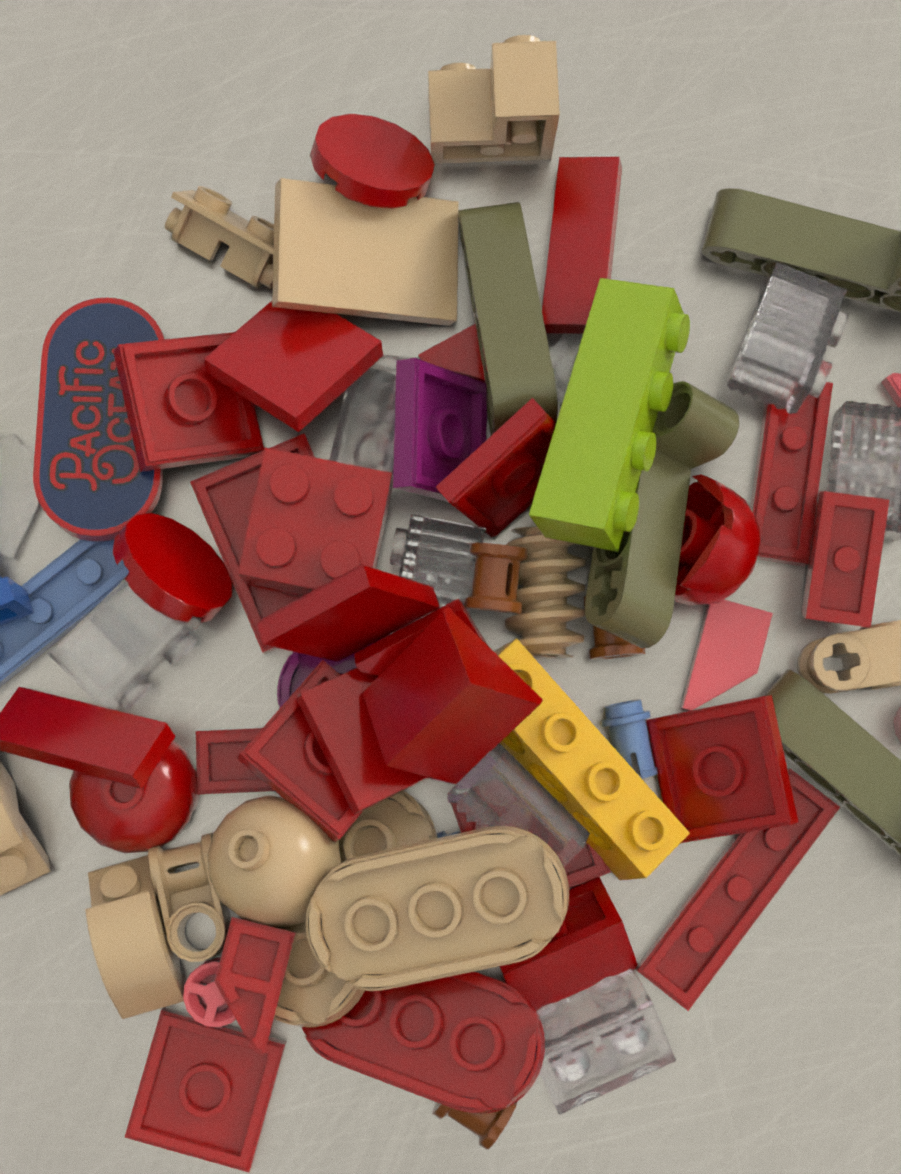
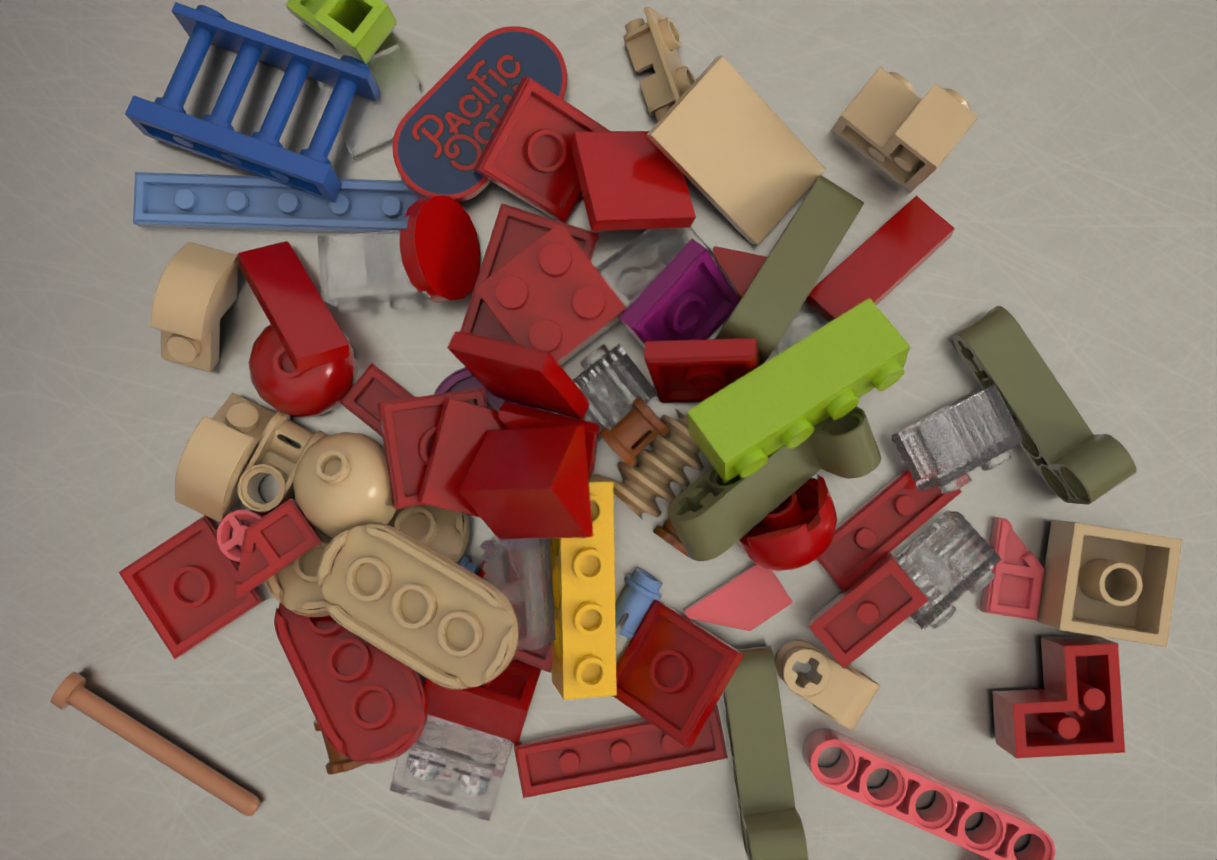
camera: 50 degrees right, 5 degrees up
red tile [310,114,435,209] -> none

